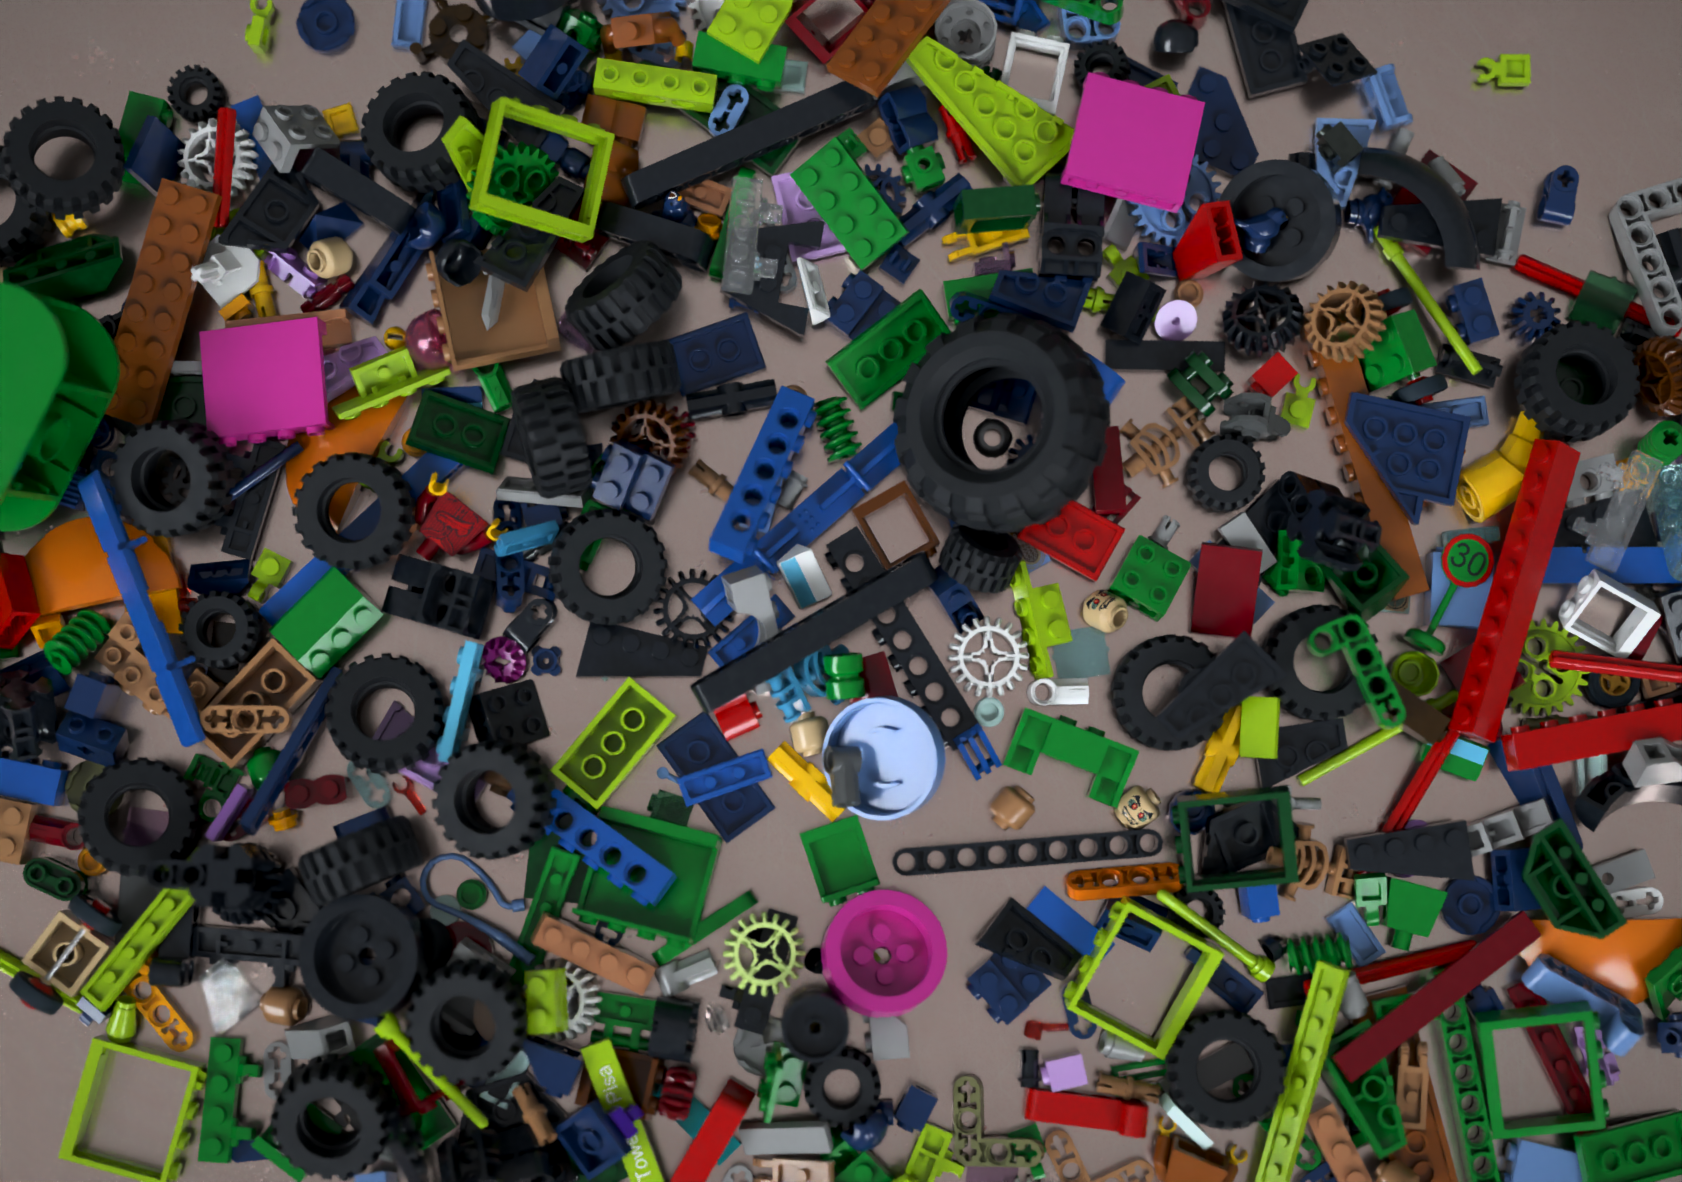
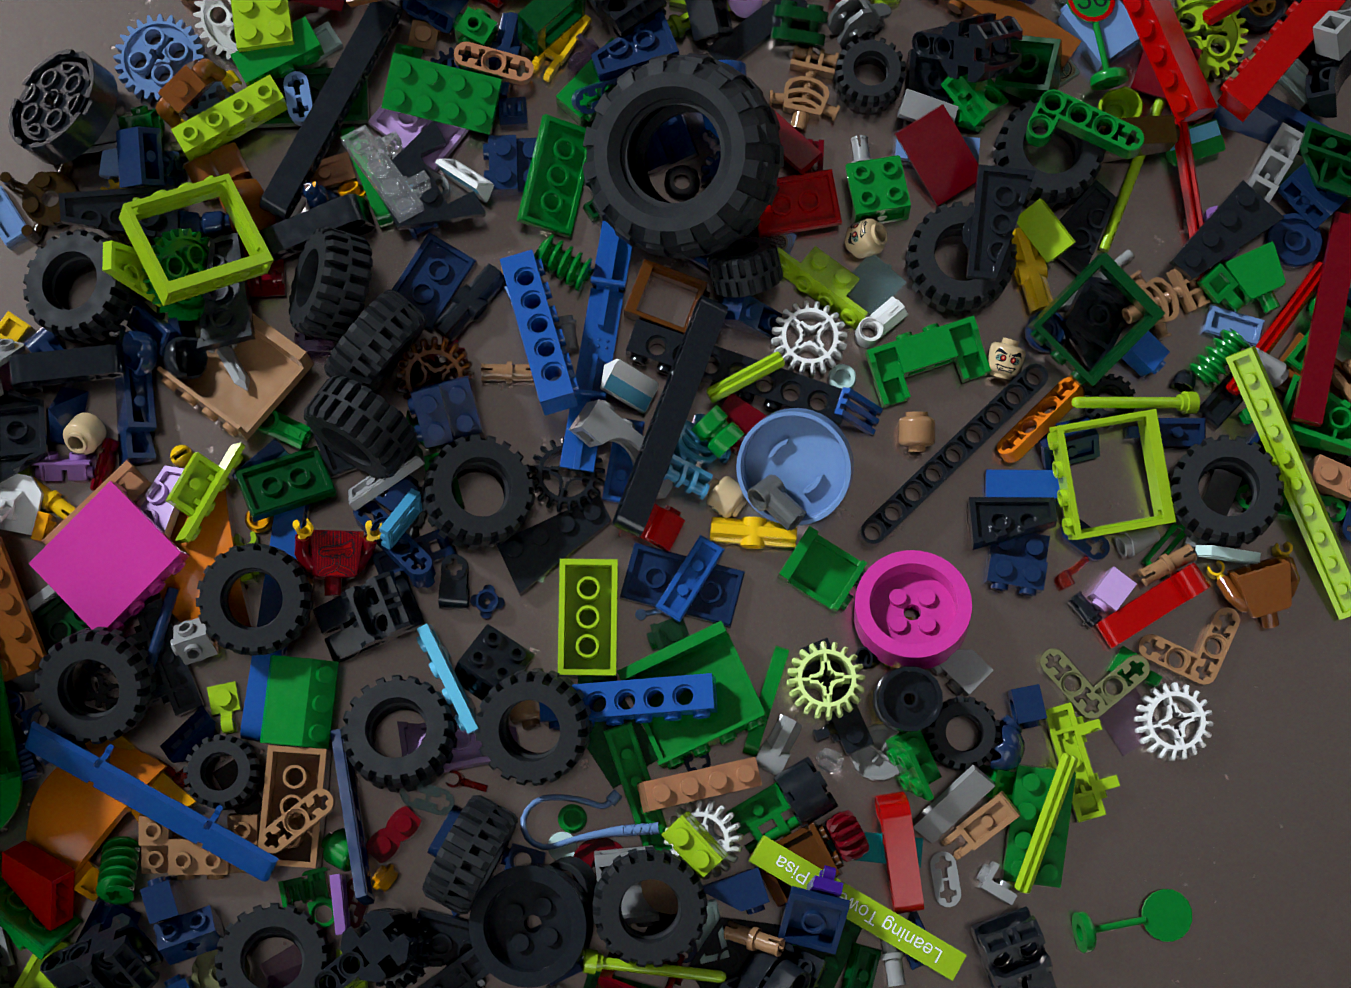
camera: 40 degrees left, 5 degrees down
clear pink cylinder [404,308,452,370] -> none
magenta gear [480,636,526,685] -> none
none -> light grey brick [170,618,218,665]
none -> nougat beam [454,42,534,85]
none -> lime axle [706,352,785,403]

